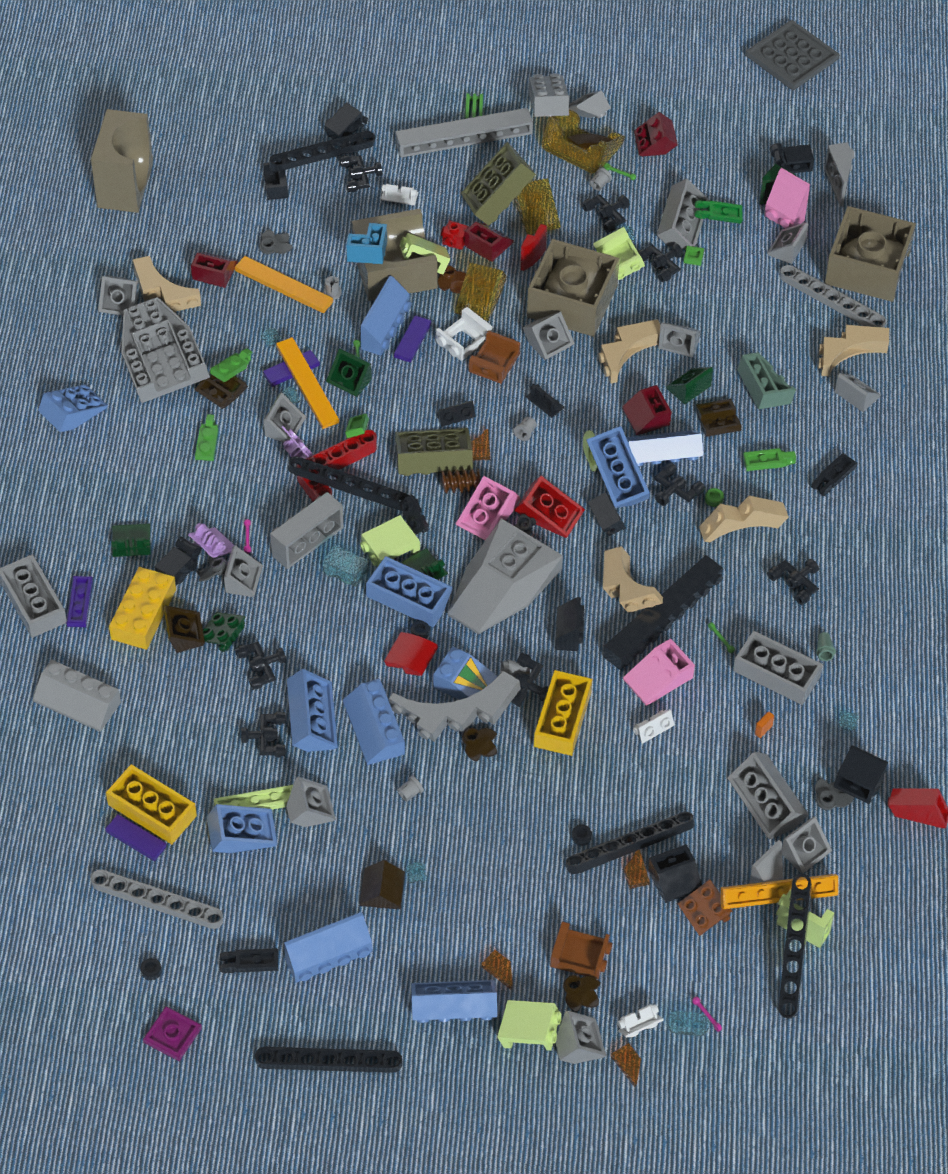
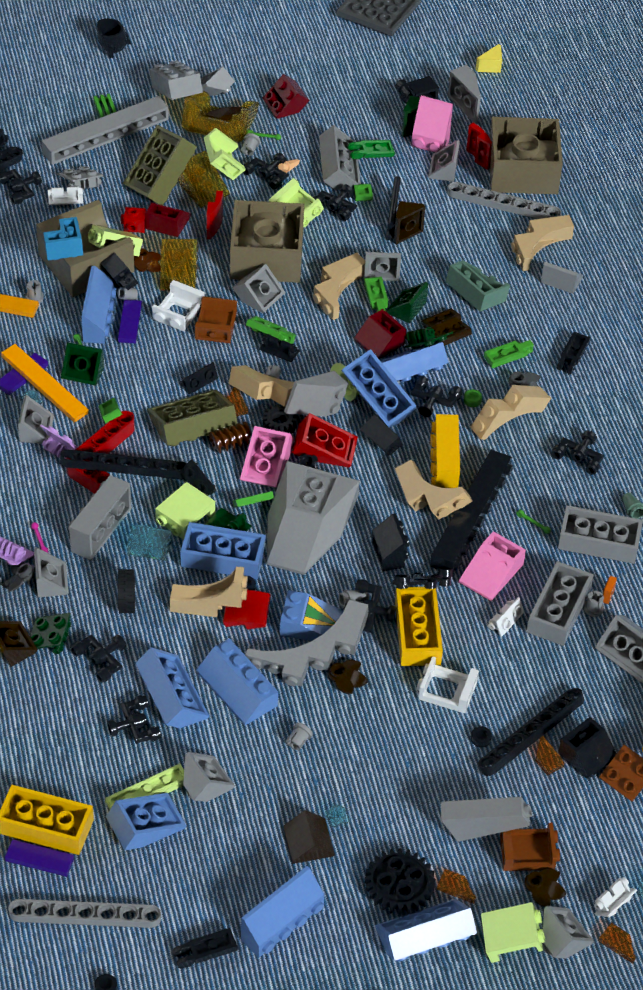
camera: 20 degrees left, 5 degrees down
none -> light grey hinge [57,166,103,190]
none -> black helmet [97,18,131,58]
none -> black hinge [101,252,138,290]
none -> light grey hinge [117,287,138,300]
none -> black tyre [118,569,135,613]
none -> tan arch [170,566,248,617]
none -> yellowish green panel [204,128,245,180]
none -> tan arch [229,365,294,407]
none -> bright green tile [232,491,274,508]
none -> bright green hinge [246,316,296,344]
none -> black tyre [263,404,296,435]
none -> light nougat bar [278,159,300,173]
none -> light grey slope [284,371,349,417]
none -> bright green hinge [364,277,388,312]
none -> black gear [364,848,436,915]
none -> black bar [386,176,401,240]
none -> black plant [392,567,453,589]
none -> dark brown slope [394,201,425,245]
none -> dark green hinge [404,327,453,350]
none -> white window [417,656,479,713]
none -> yellow brick [430,414,460,488]
none -> light grey slope [441,797,532,842]
none -> red slope [466,122,492,170]
none -> light yellow slope [476,44,502,73]
none -> dark grey plate [508,371,540,387]
none -> light grey brick [527,561,594,646]
none -> light grey bush [584,591,604,617]

